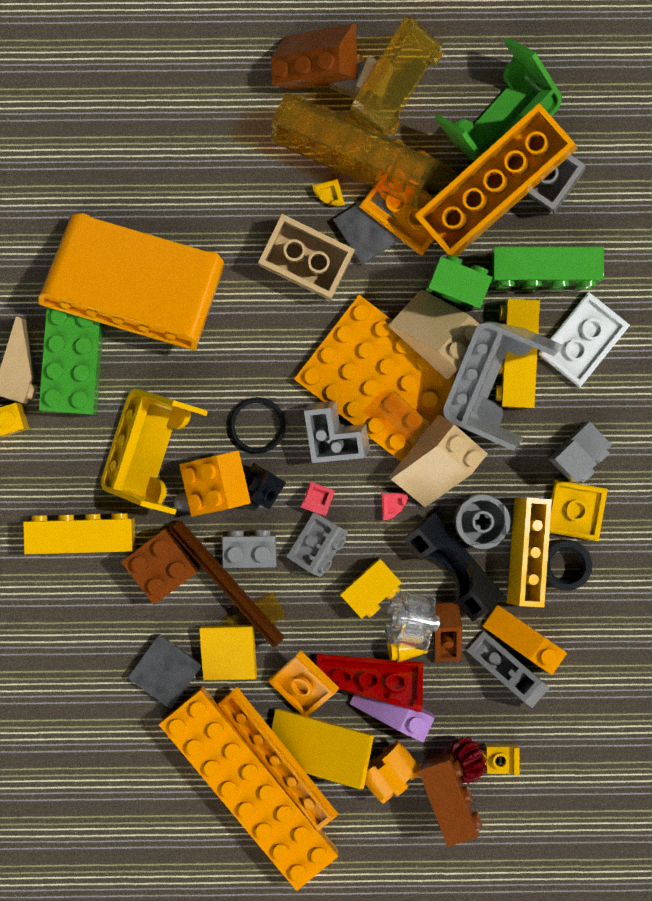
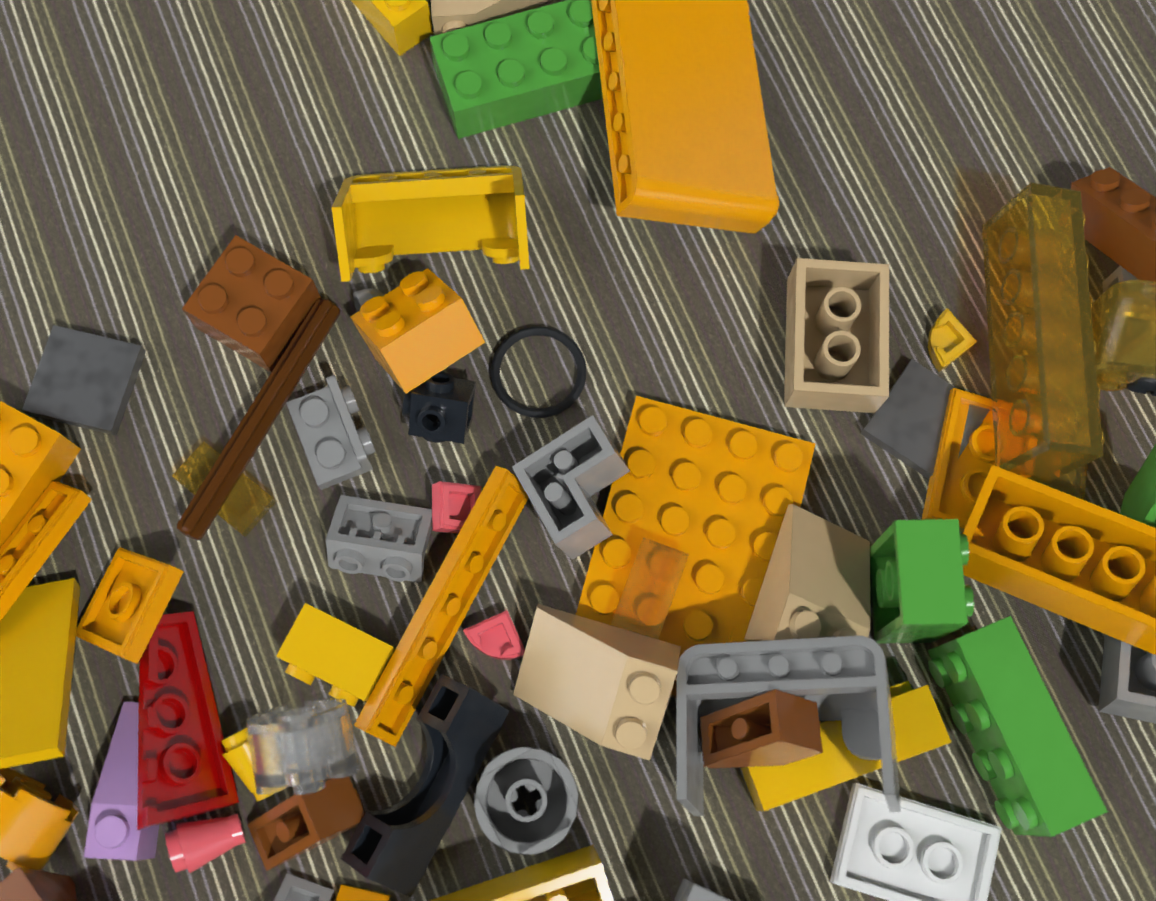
camera: 70 degrees right, 15 degrees down
yellow brick [23,513,135,554] -> none
yellow tile [199,625,257,680] -> none
none -> coral cone [165,813,246,873]
none -> light orange tile [354,466,529,747]
none -> dark orange slope [700,689,823,768]

